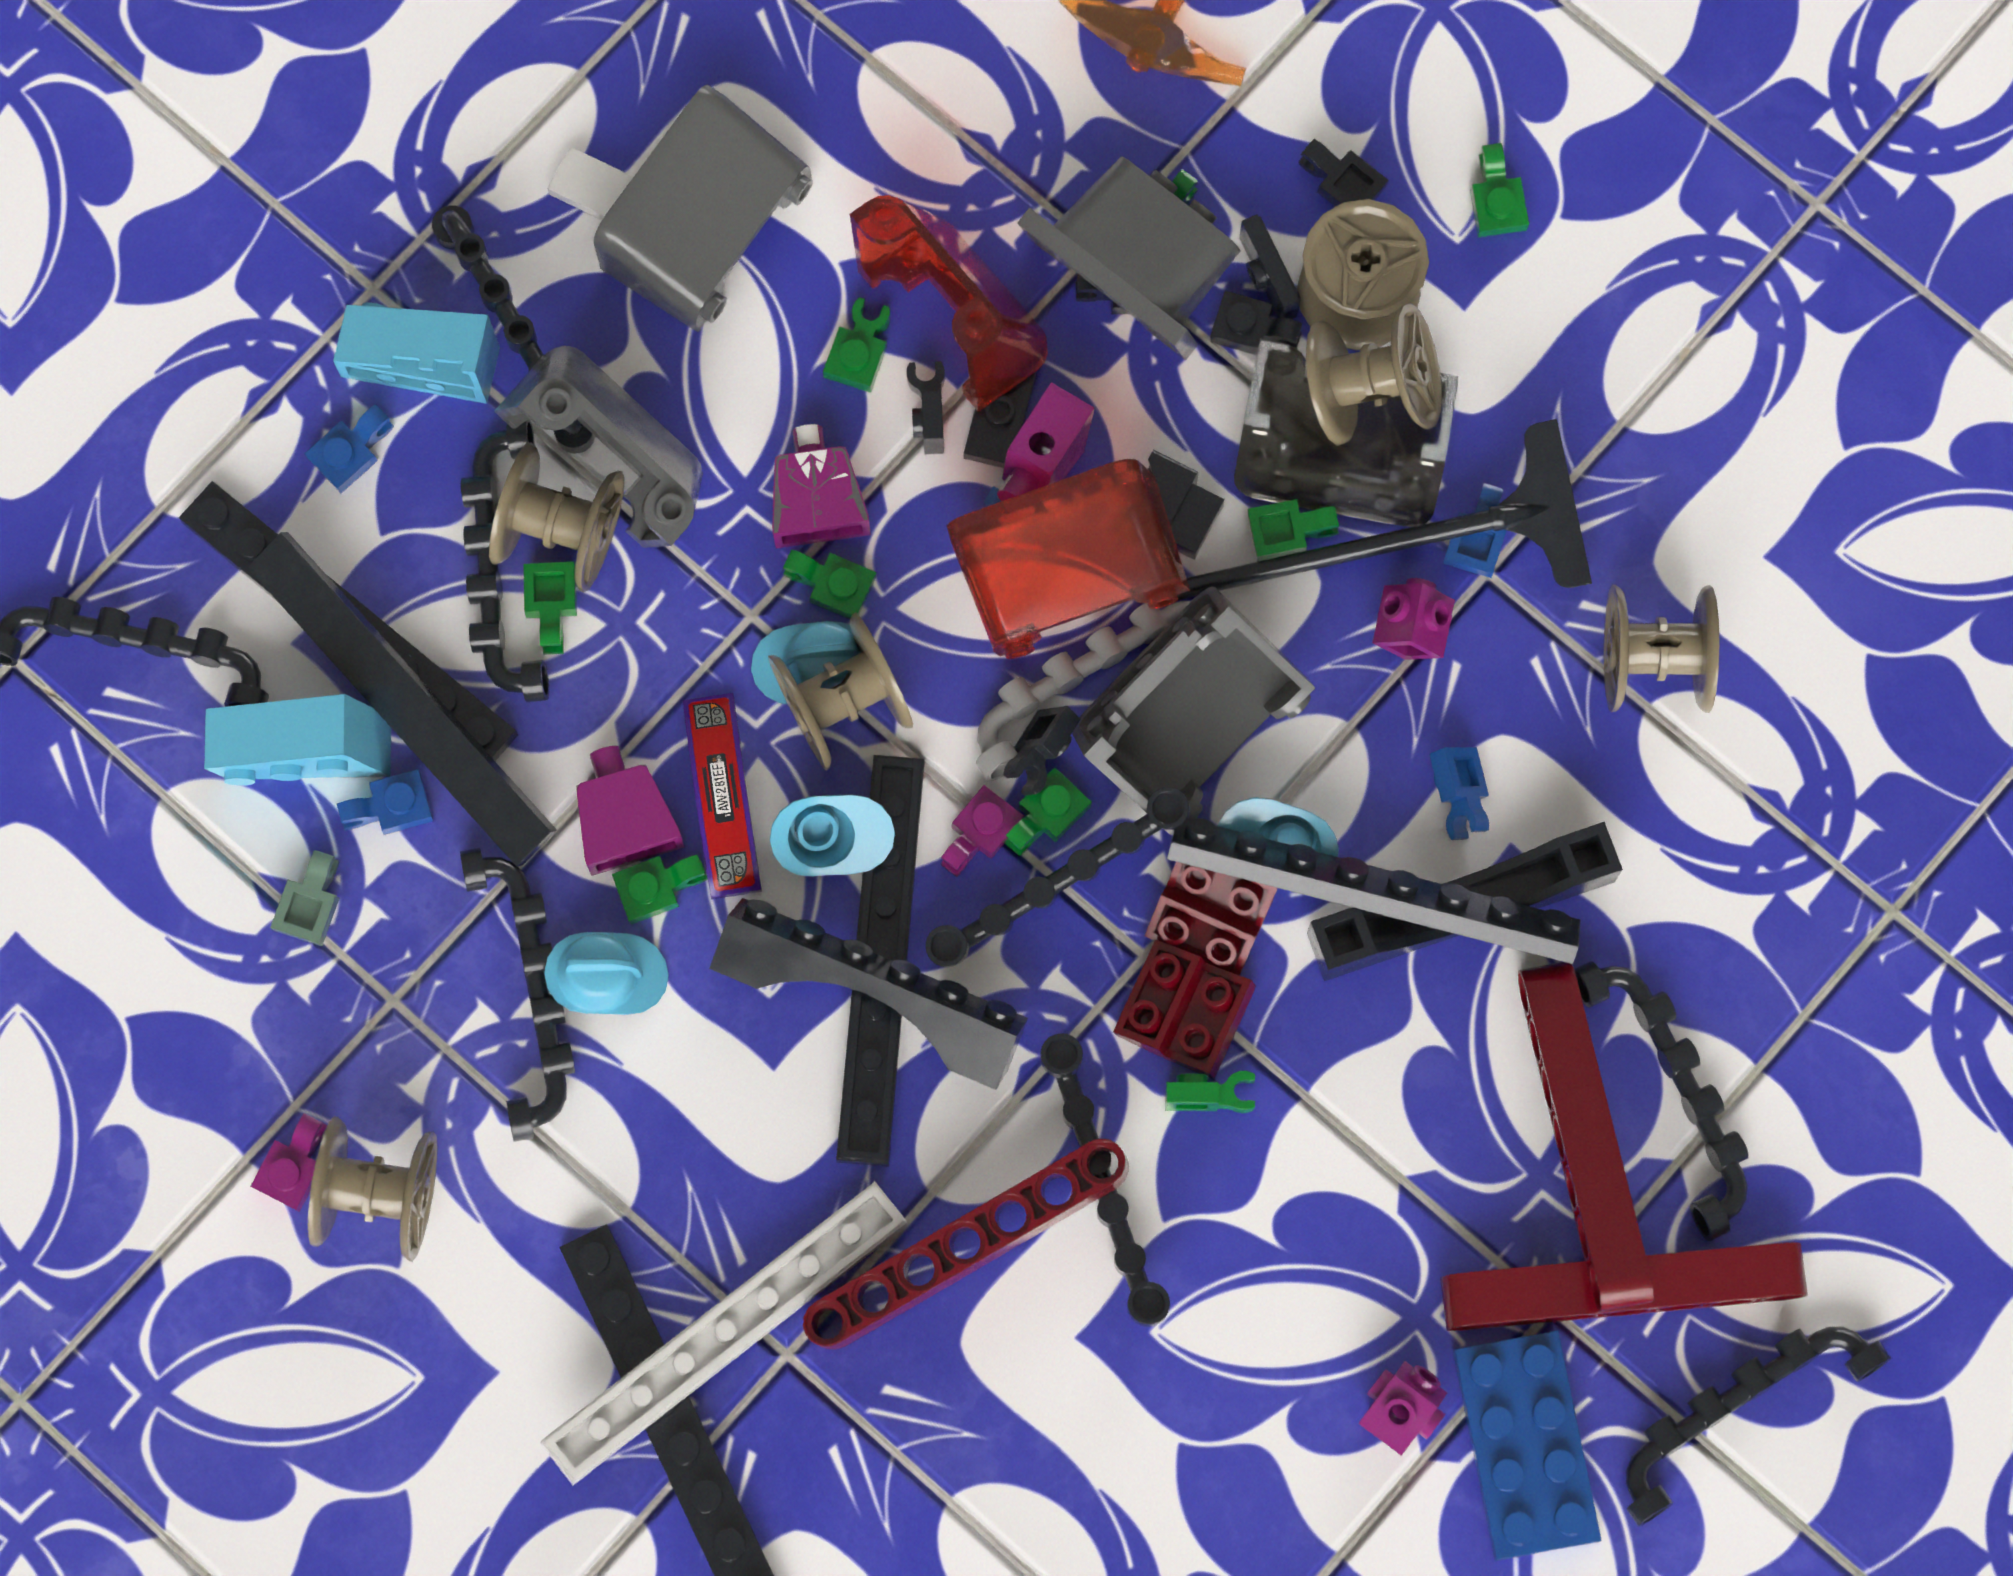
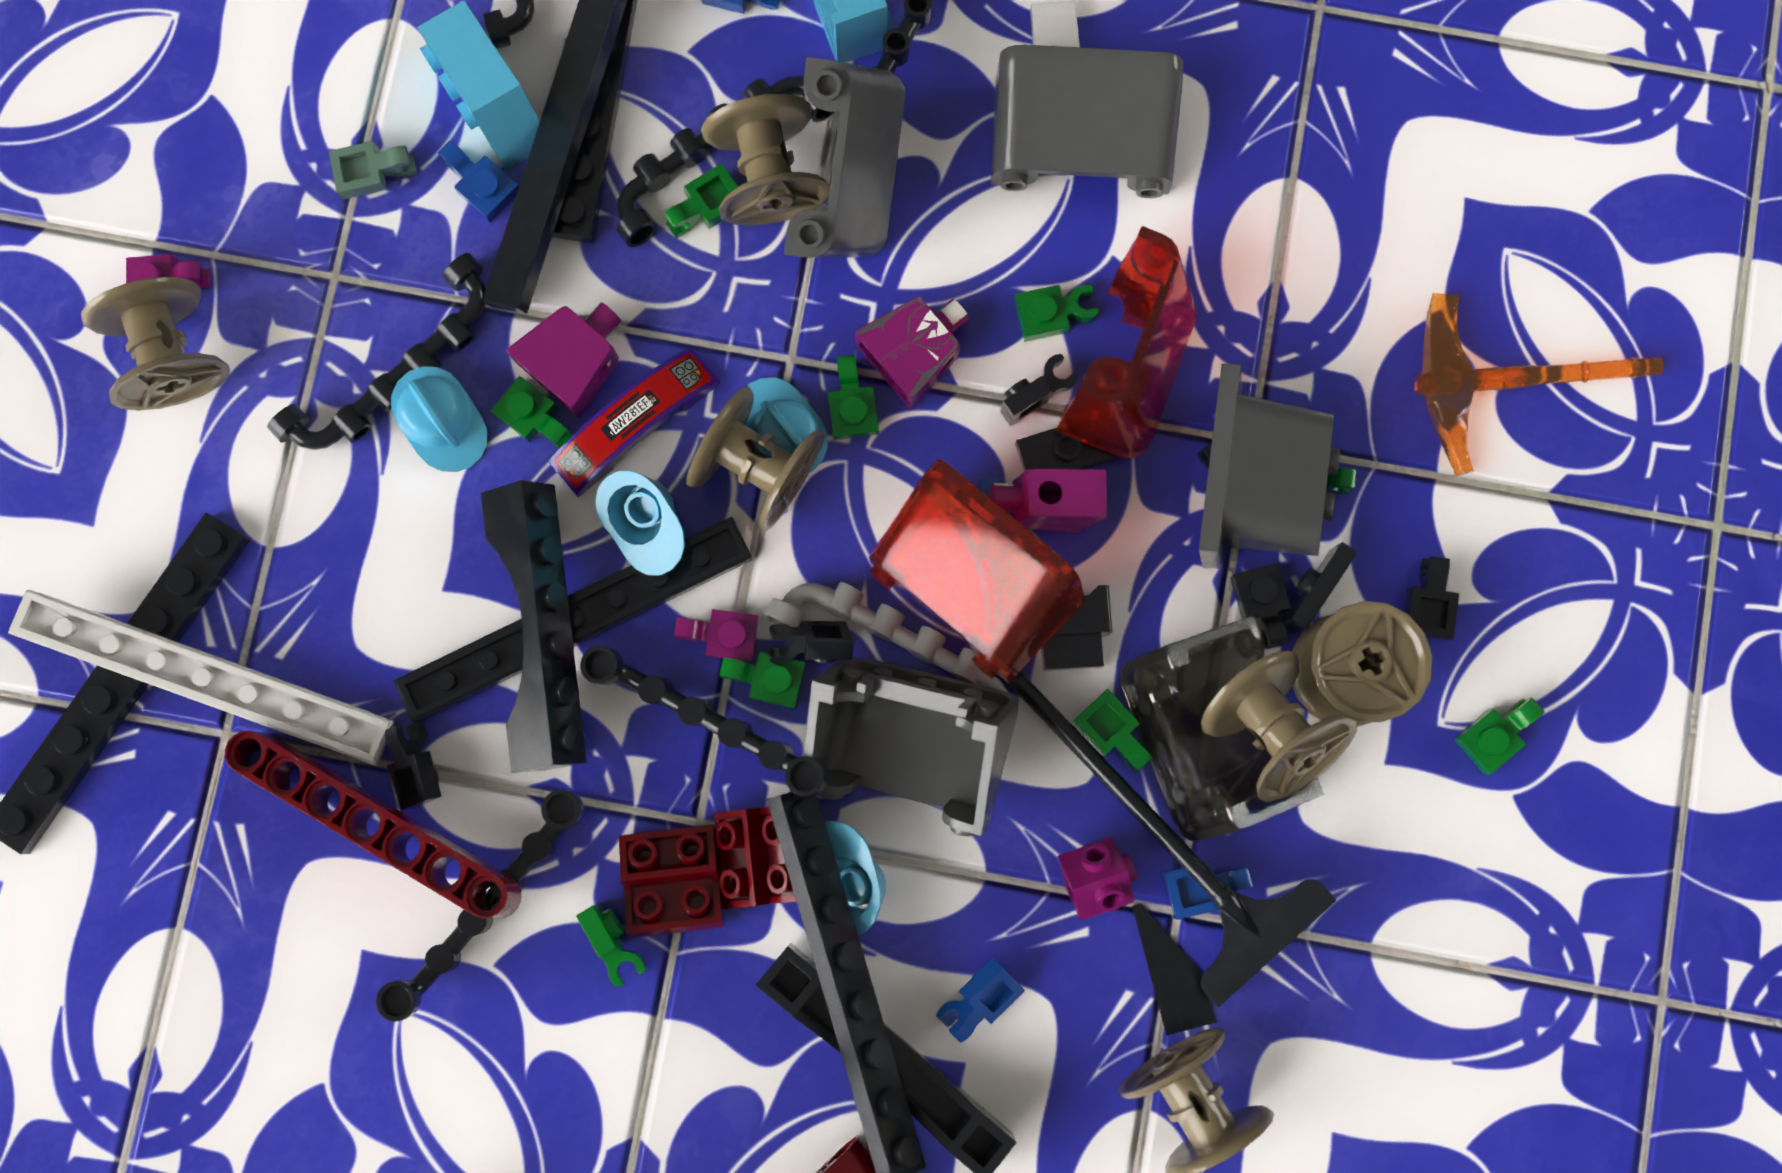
camera: 55 degrees right, 5 degrees up
none -> black plate [385,721,442,811]
none -> black sticker [1132,904,1217,1036]

